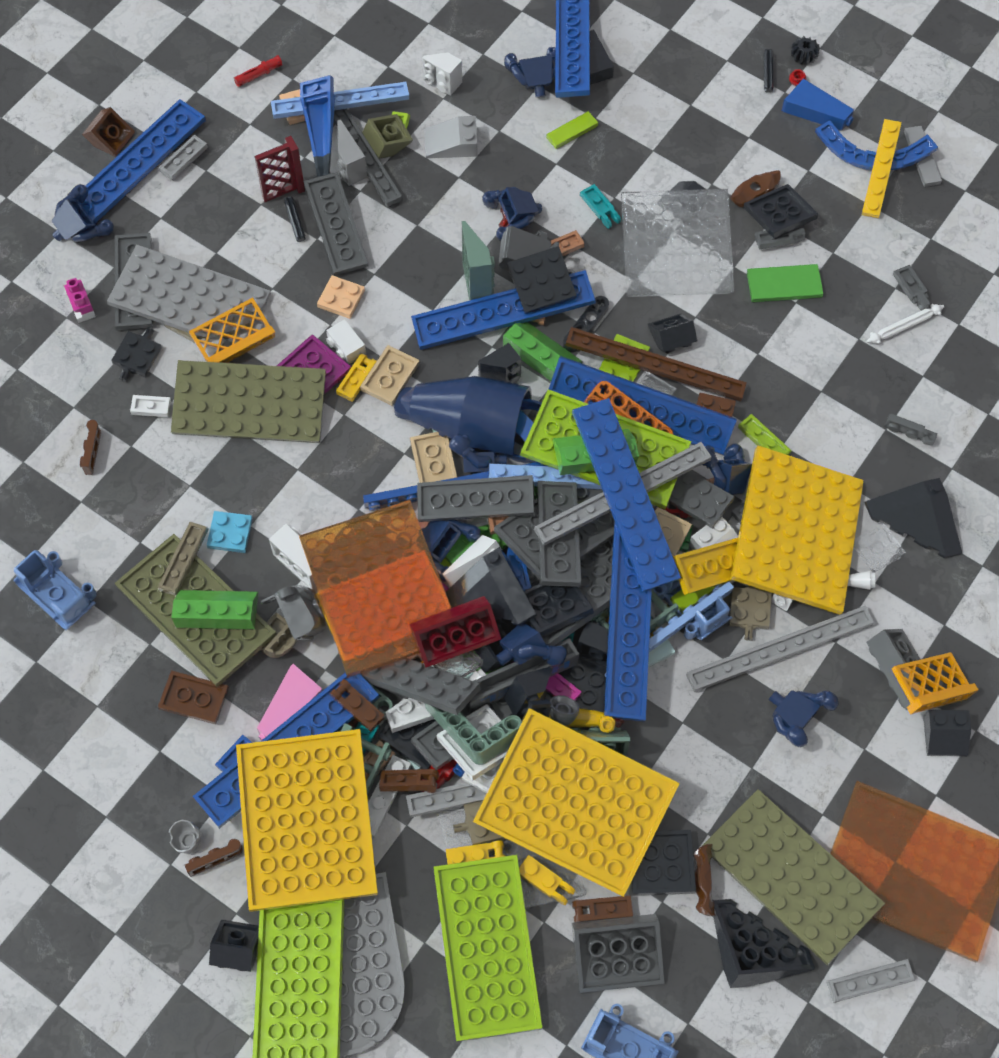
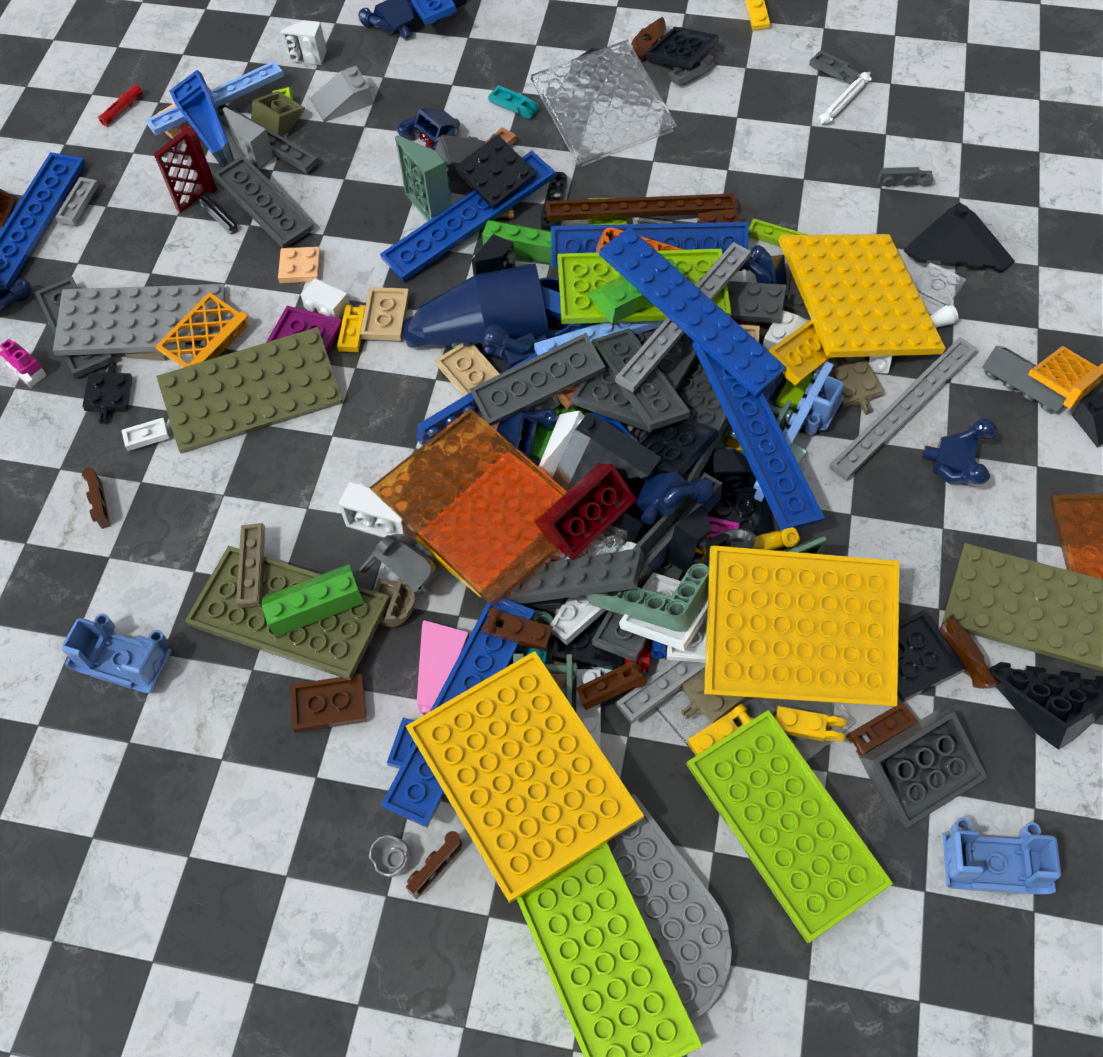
camera: 20 degrees left, 5 degrees down
medium azure plate [207,511,253,553] -> none
black slope [209,920,259,972] -> none
lime tile [546,111,598,149] -> none
black slope [648,314,697,353] -> none
bright green tile [747,264,823,302] -> none

